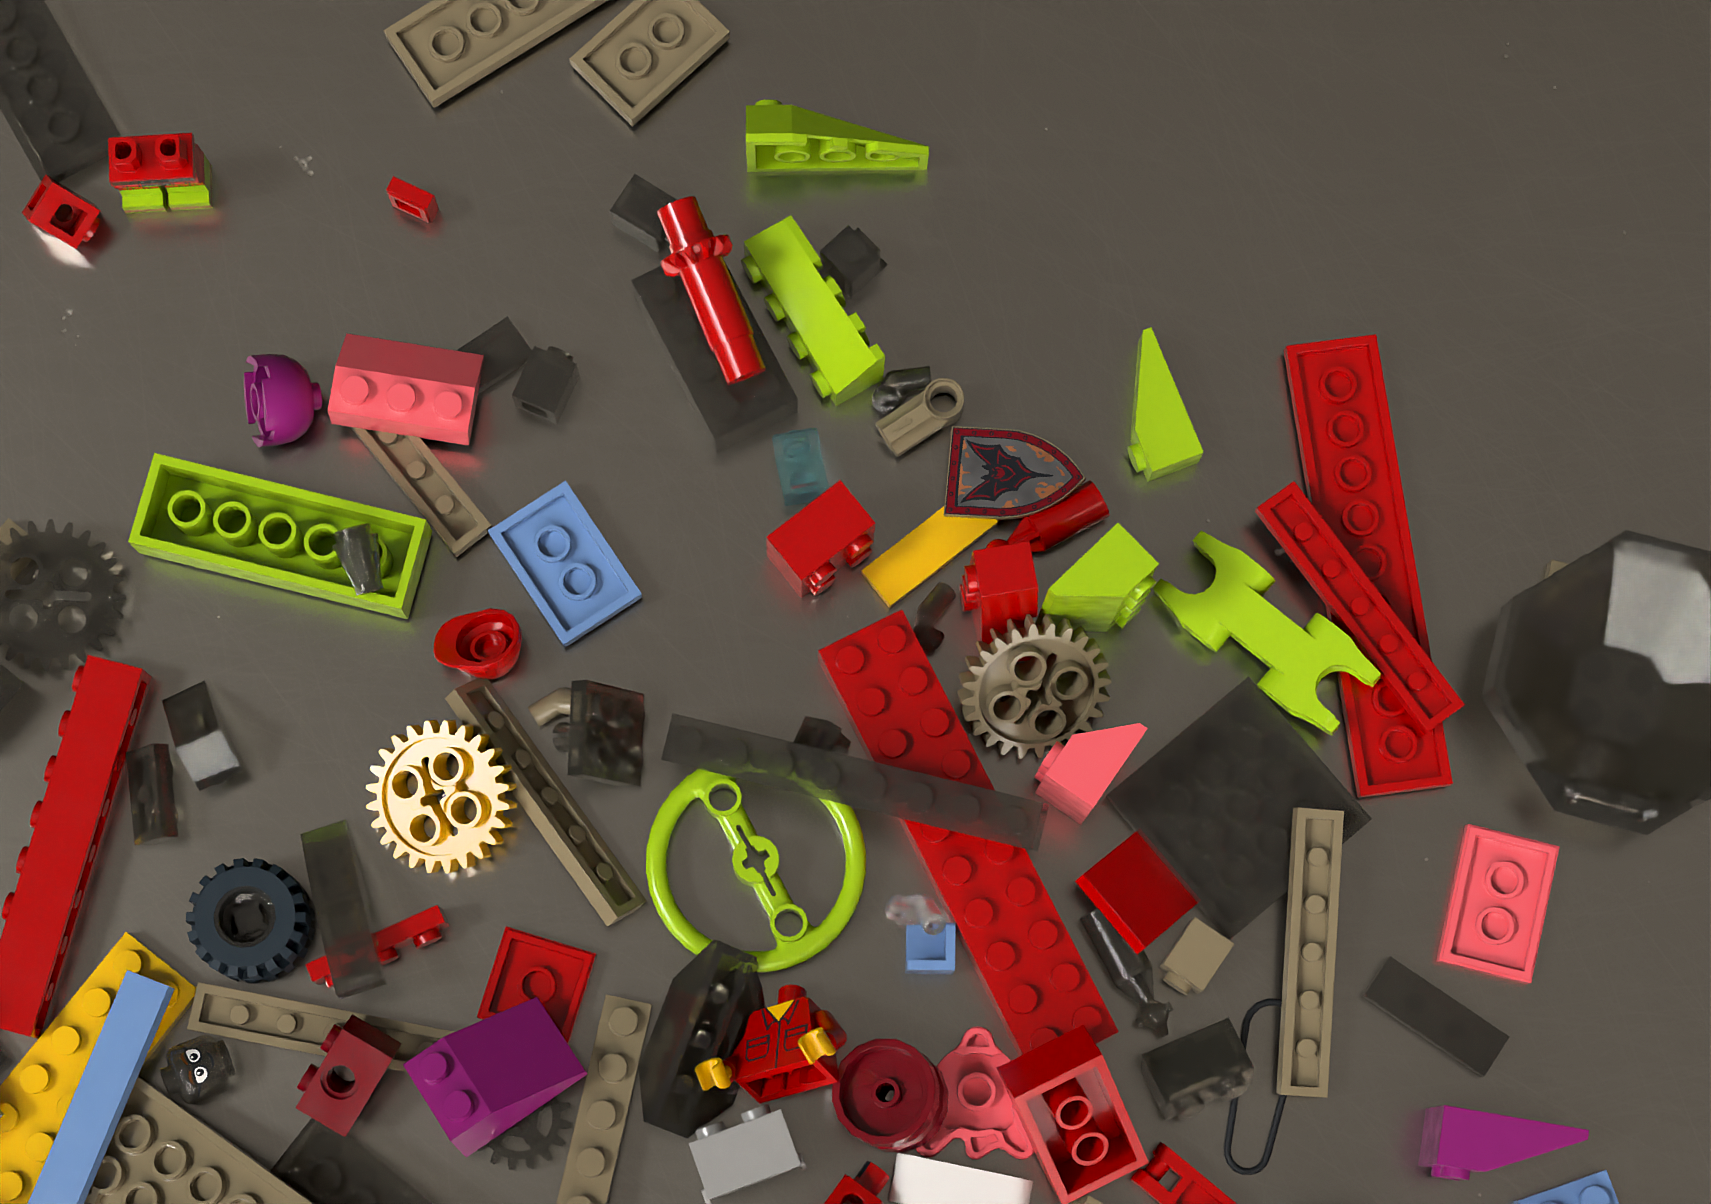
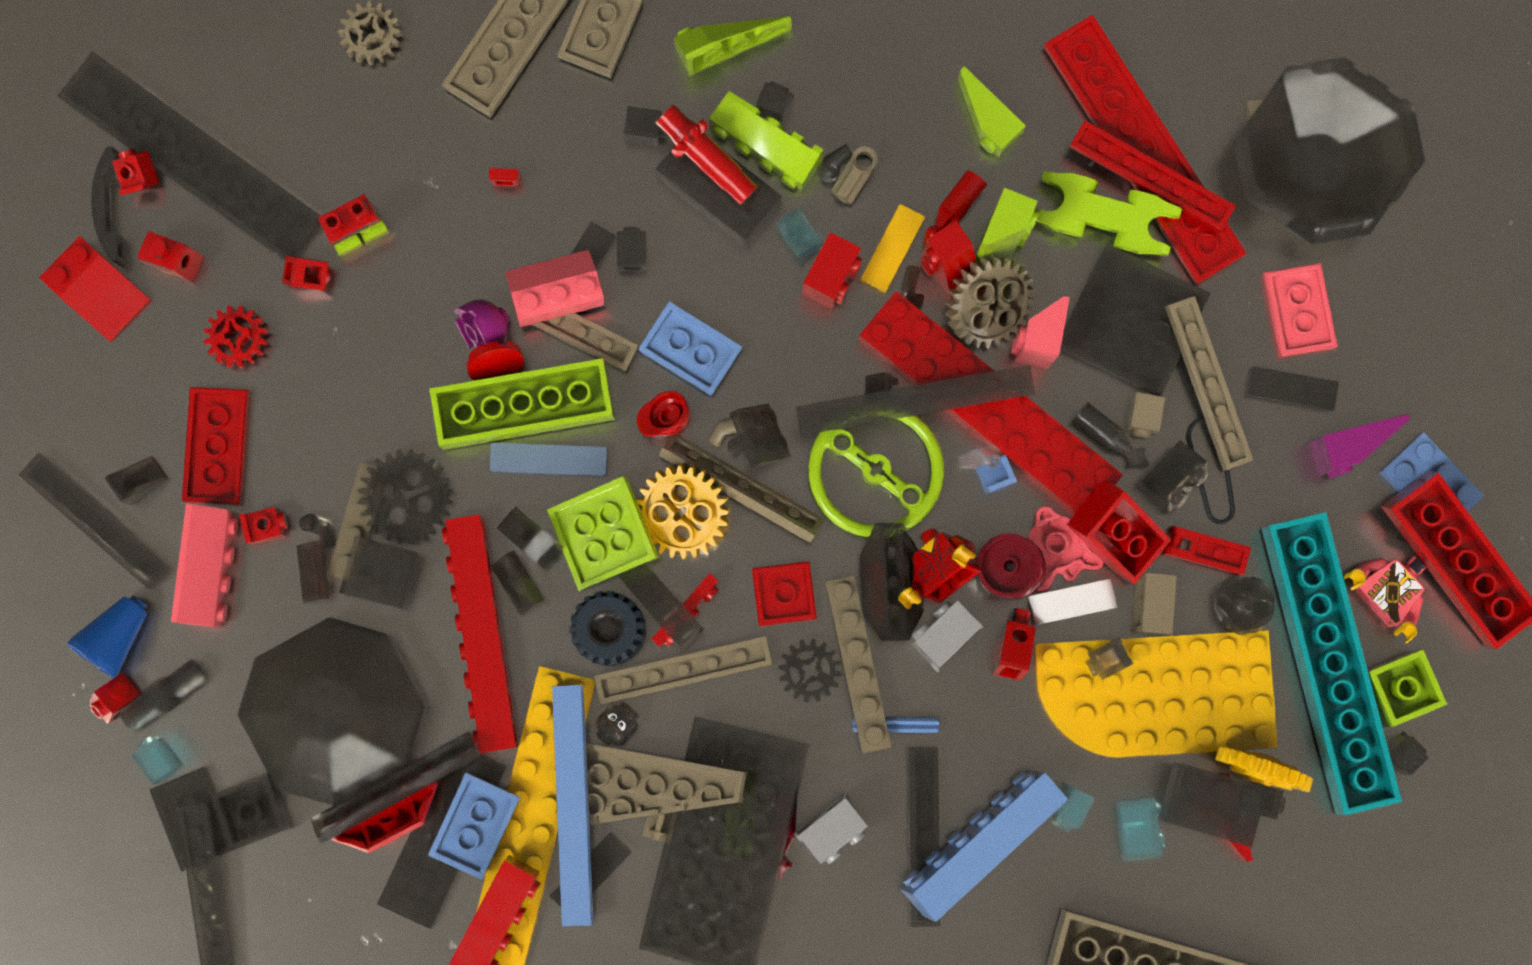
camera: 20 degrees left, 5 degrees up
dark red brick [295,1014,402,1137] -> none
clear smoke cone [332,523,384,596] -> none
magenta slope [403,997,587,1158] -> none
shield [944,426,1086,520] -> none
red tile [1075,829,1201,954] -> none
none -> red tile [465,341,524,381]
none -> sand blue tile [489,443,608,477]
none -> lime plate [547,476,659,591]

